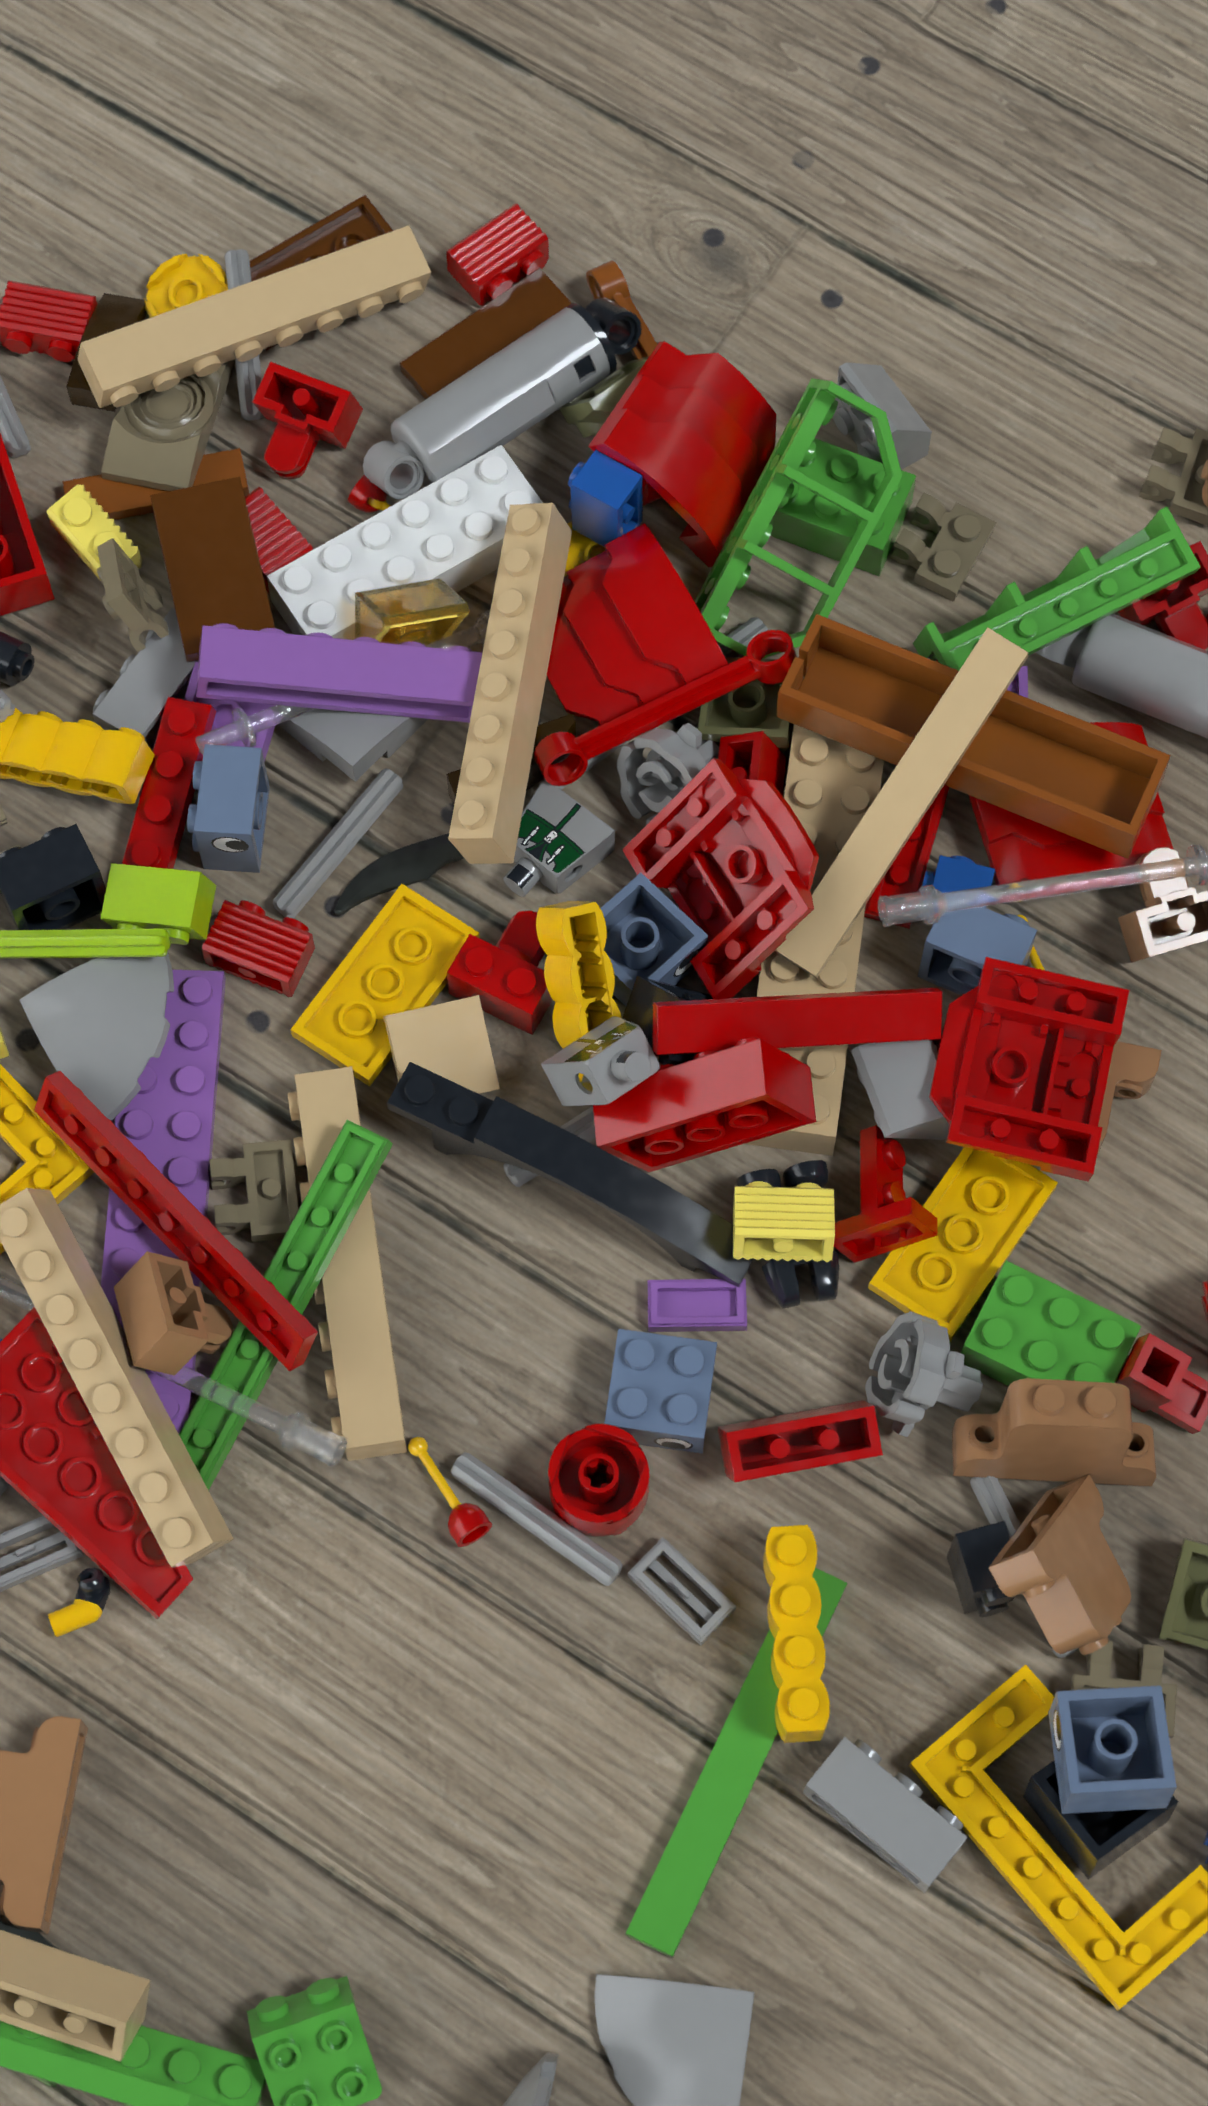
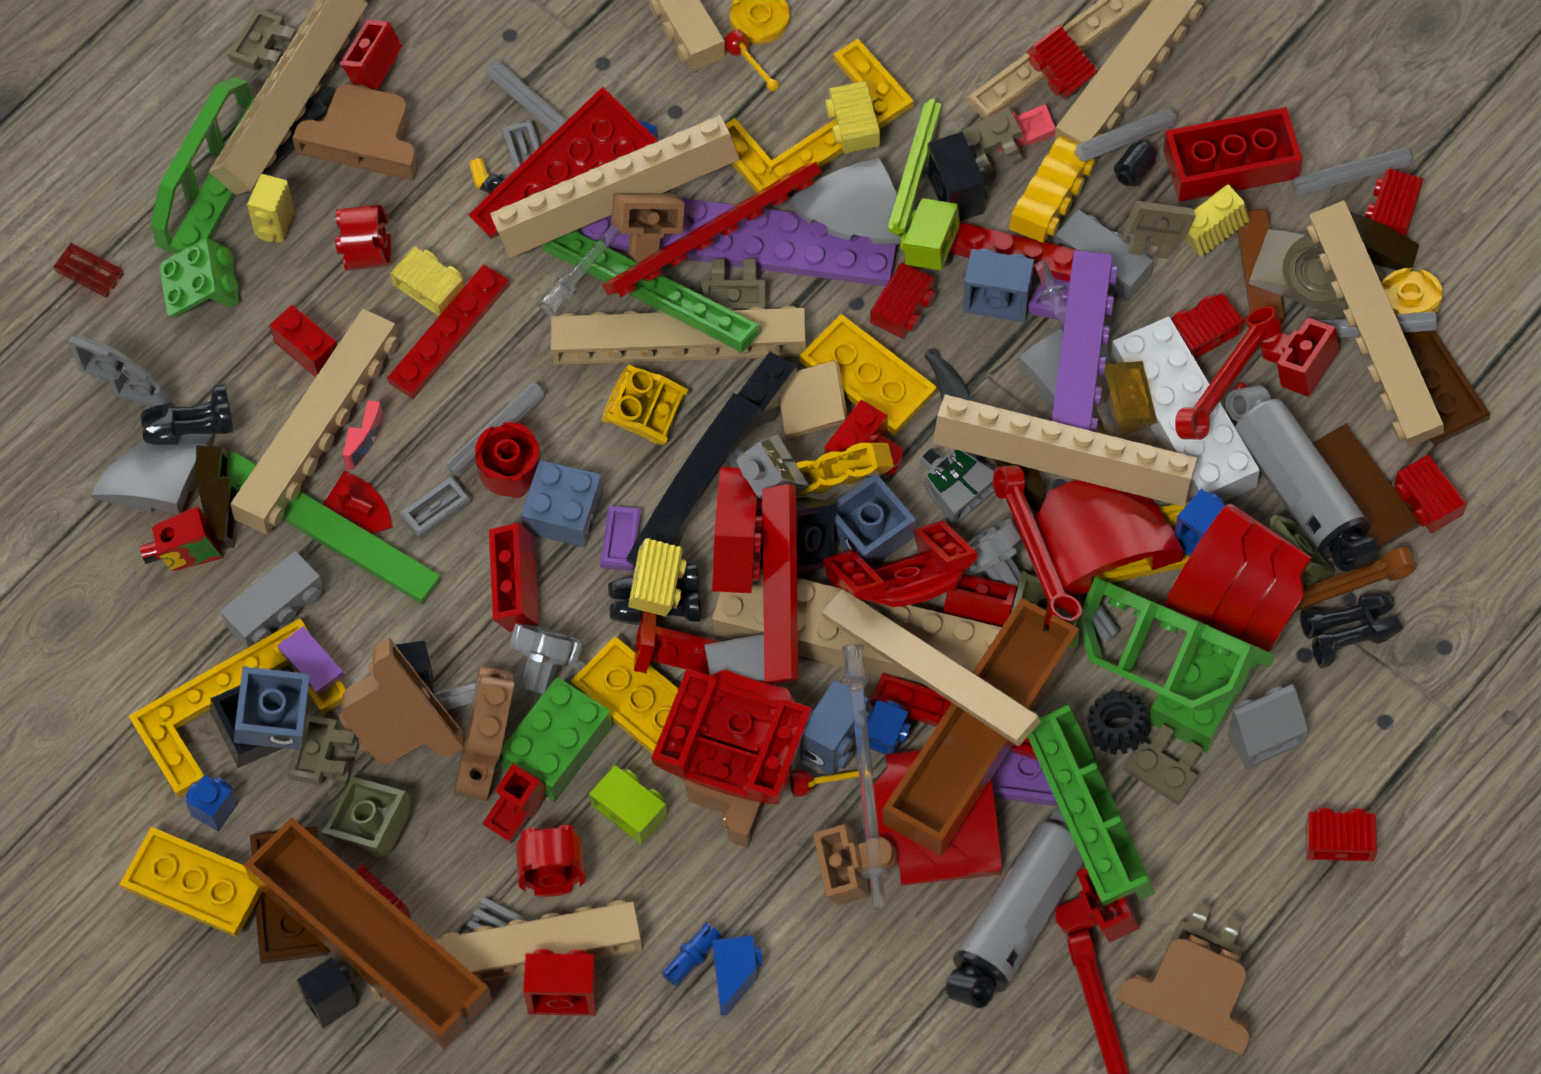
camera: 100 degrees right, 5 degrees down
reddish brown tile [150,477,275,663] -> none
light grey axle [273,768,403,918] -> none
hinge [408,1437,492,1547] -> none
yellow brick [763,1525,830,1743] -> none
none -> black piece [140,384,234,445]
none -> red torso [140,507,223,571]
none -> dark brown slope [196,445,240,548]
none -> tan brick [231,309,399,535]
none -> light yellow brick [247,174,296,243]
none -> red brick [269,304,338,377]
none -> medium lavender tile [277,626,344,696]
none -> red shield [323,471,393,534]
none -> red brick [335,204,392,271]
none -> coral slope [342,400,384,470]
none -> red plate [387,264,509,399]
none -> light yellow brick [390,246,464,316]
none -> lime brick [589,765,667,845]
none -> yellow slope [602,364,688,445]
none -> black tyre [1087,691,1150,755]
none -> red piece [1175,306,1282,440]
none -> black piece [1300,594,1404,668]
none -> red brick [1305,808,1377,862]

